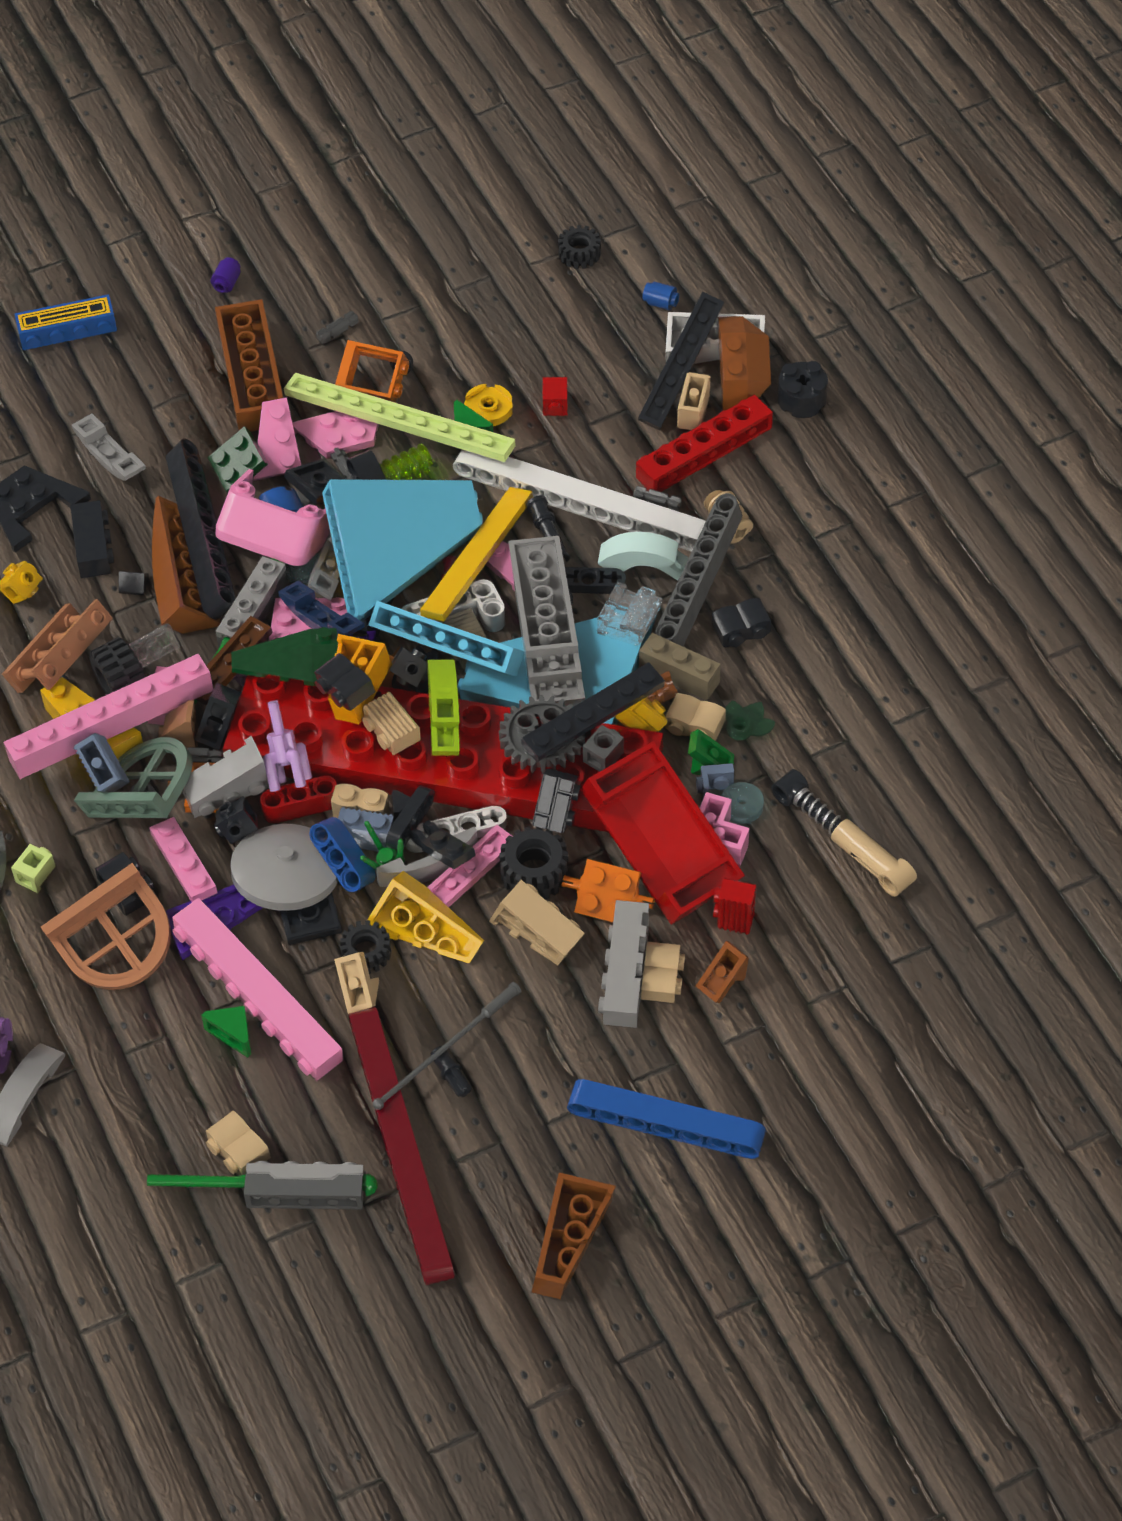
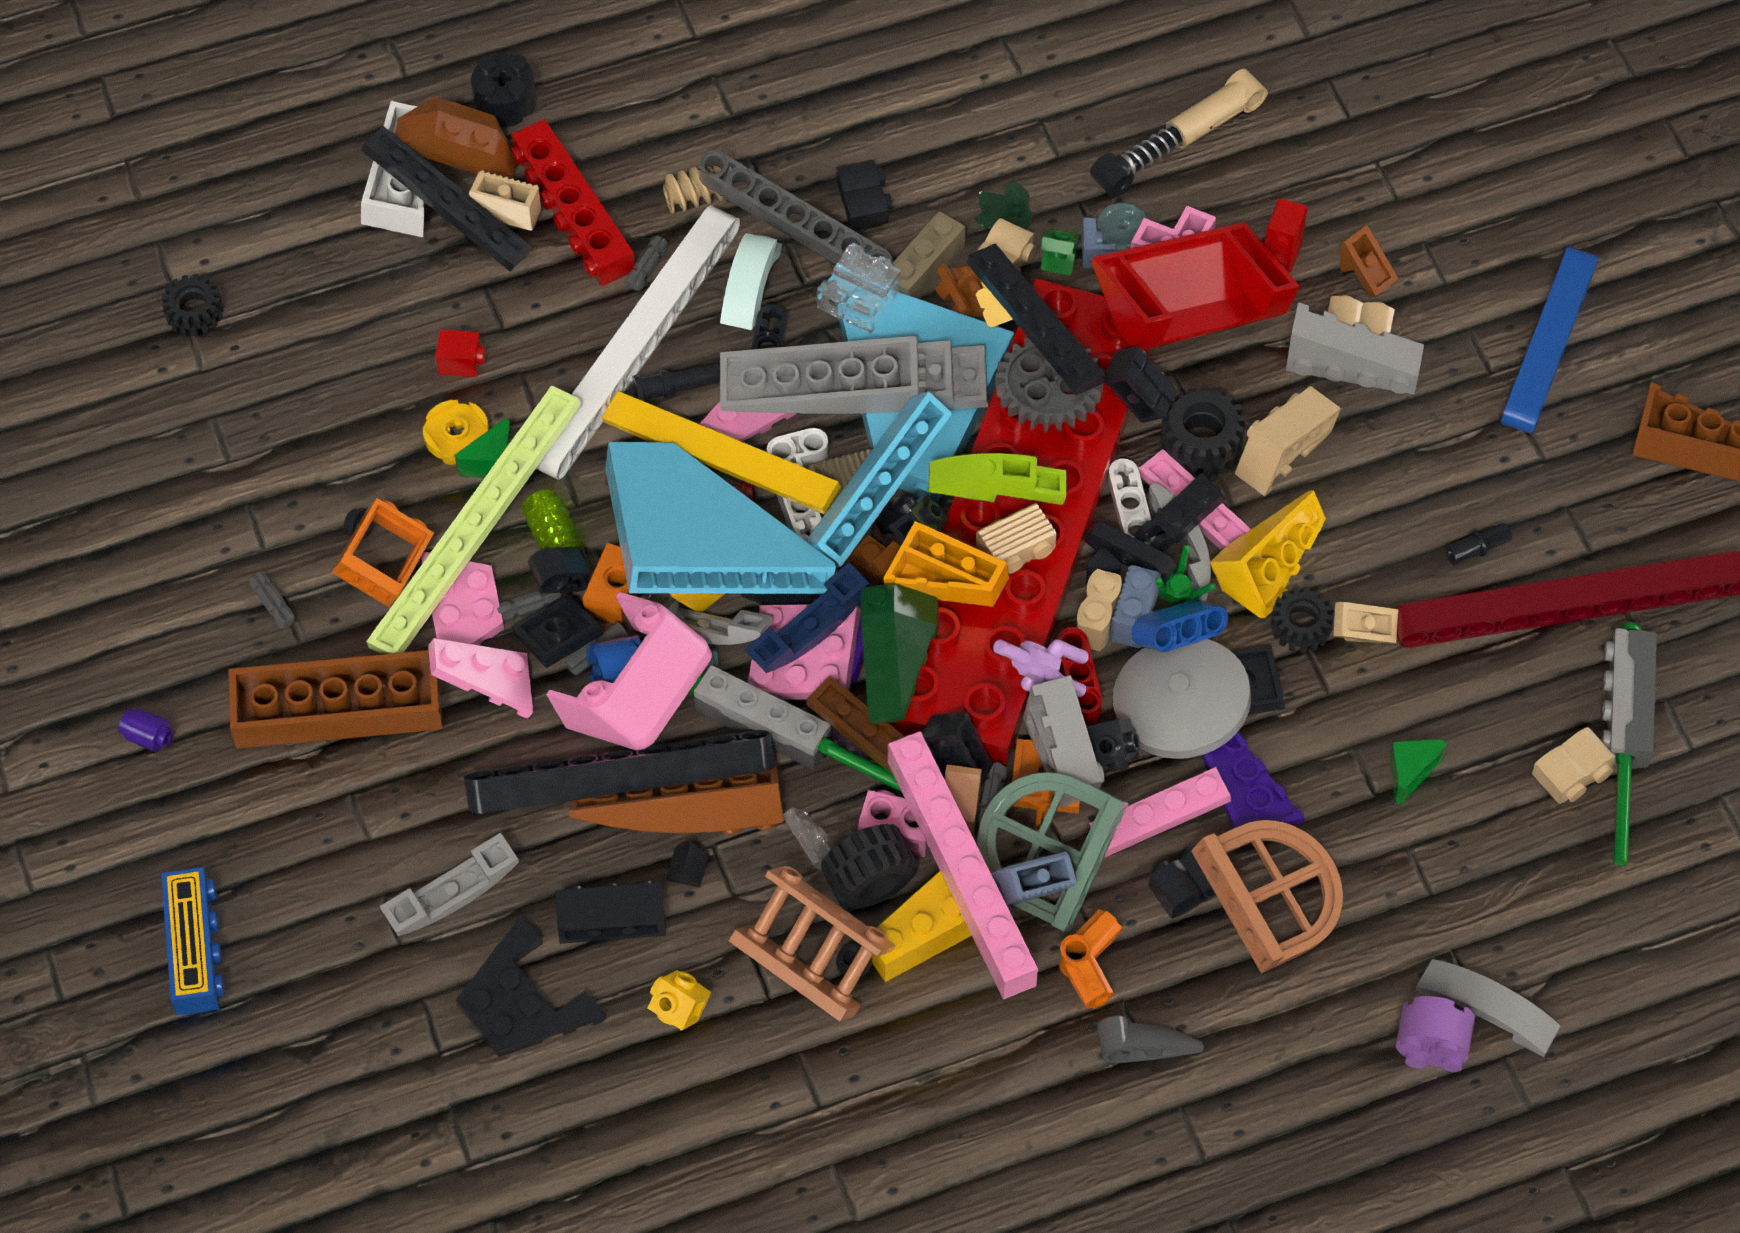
camera: 85 degrees left, 5 degrees up
yellowish green brick [11,844,56,893] -> none
bright pink brick [173,898,343,1081] -> none
plate [208,426,268,493] -> none
black brick [314,653,375,711] -> none
dark grey piece [373,982,521,1110] -> none
orange plate [562,859,655,922] -> none
dark grey brick [583,725,624,772] -> none
blue brick [642,281,680,310] -> none
none -> orange piece [1059,909,1122,1009]

